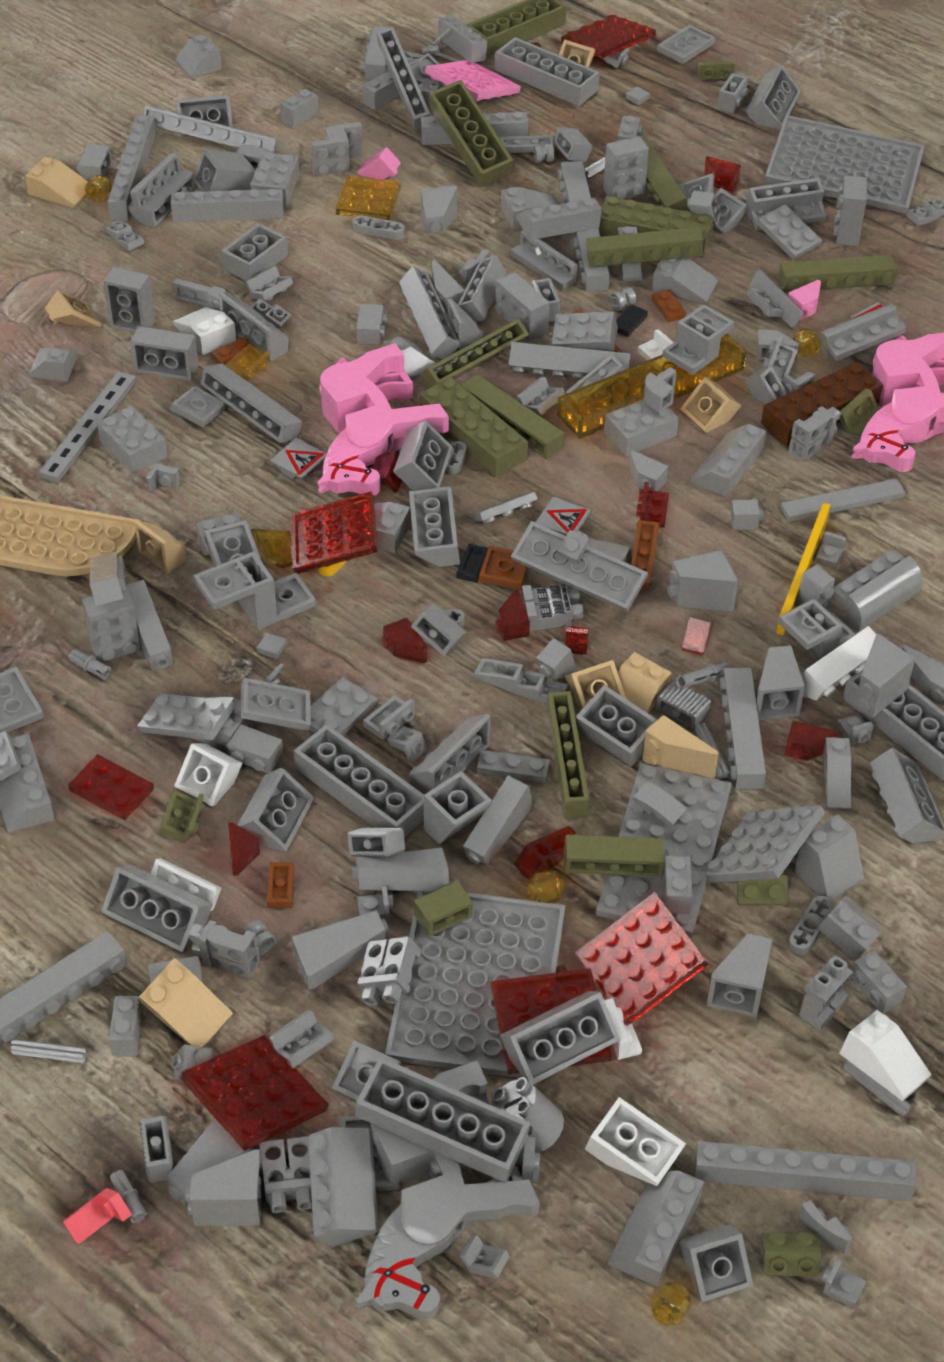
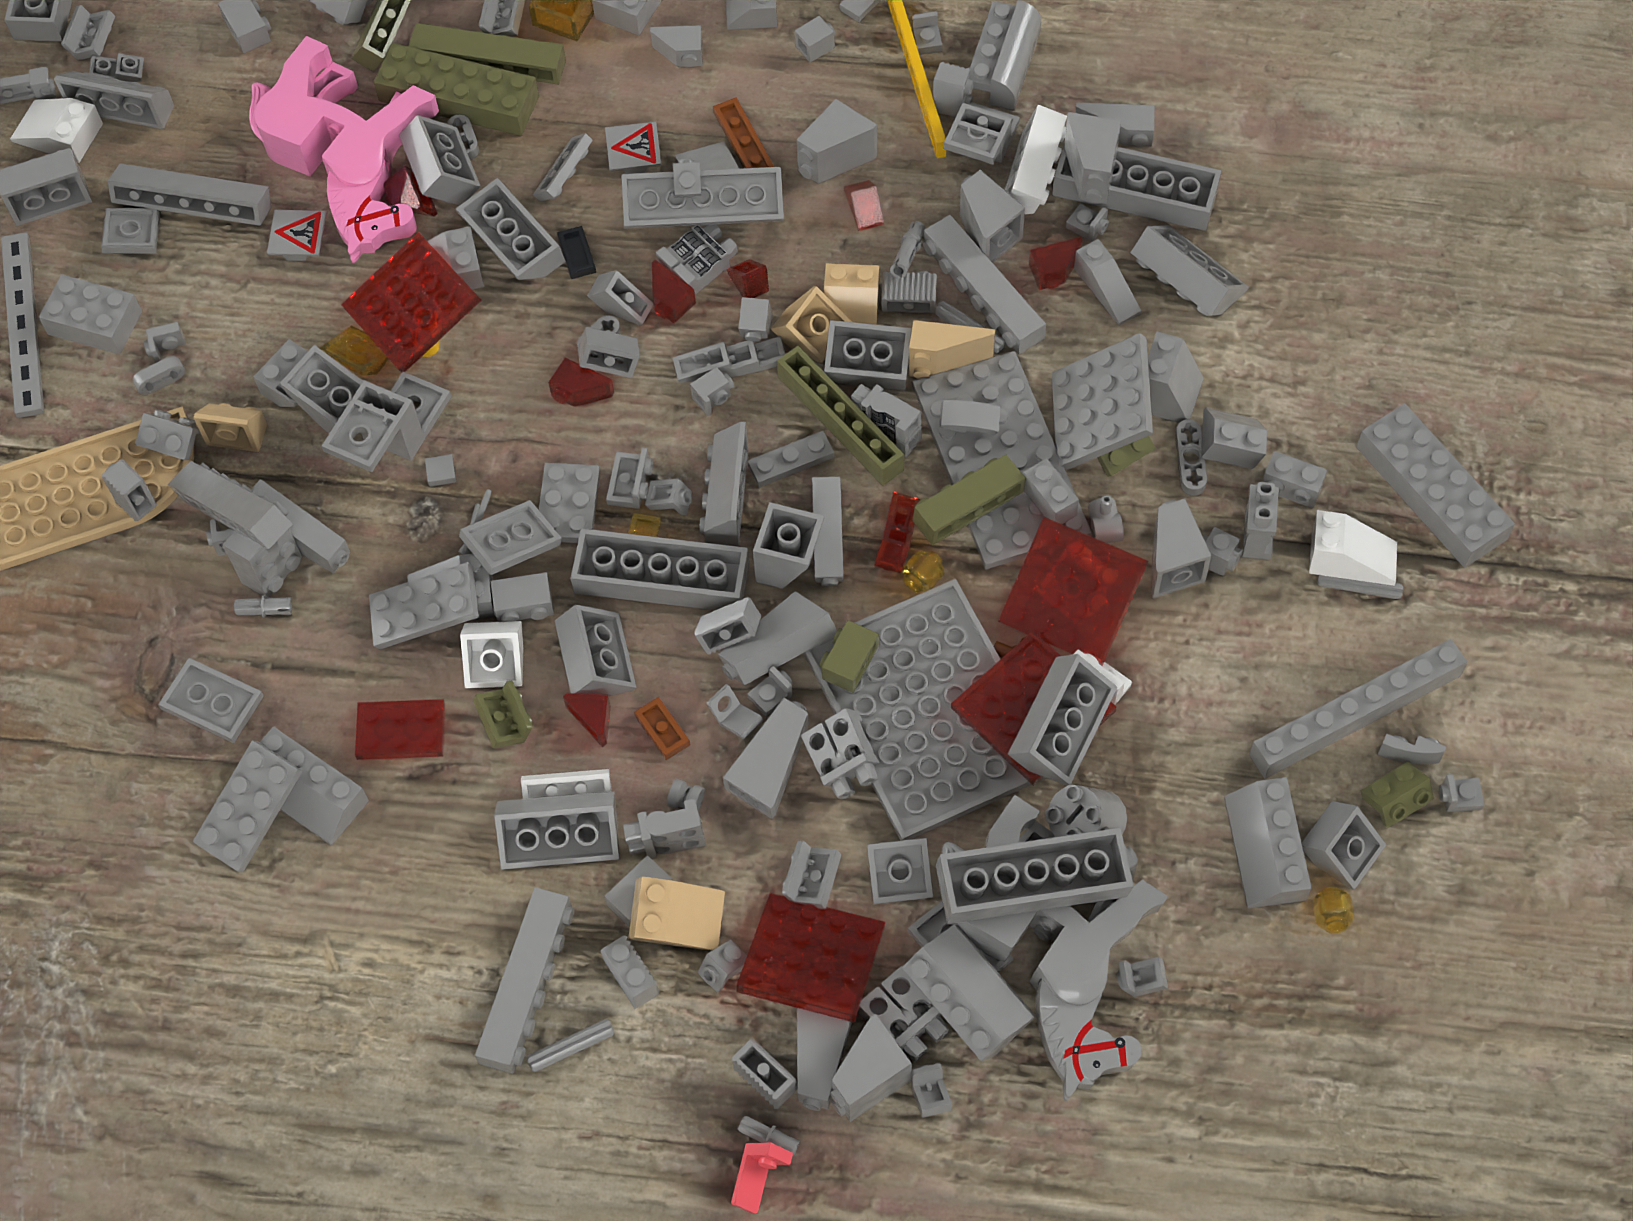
camera: 30 degrees left, 15 degrees up
dark orange plate [211,337,255,366] -> none
clear yellow bracket [225,343,270,382] -> none
light grey slope [383,336,436,380] -> none
dark orange plate [479,546,528,589] -> none
white slope [585,1097,686,1186] -> none
clear red bracket [636,482,669,528] -> none
none -> light grey brick [102,459,157,521]
none -> light grey beam [133,356,185,395]
none -> light grey bracket [135,409,201,460]
none -> light grey slope [587,270,654,325]
none -> clear yellow plate [628,513,661,537]
none -> light grey brick [690,367,734,416]
none -> light grey bracket [707,684,763,739]
none -> light grey hips [852,384,922,458]
none -> light grey bracket [911,1063,952,1118]
none -> light grey piece [1088,495,1124,545]
none -> light grey brick [1203,527,1243,576]

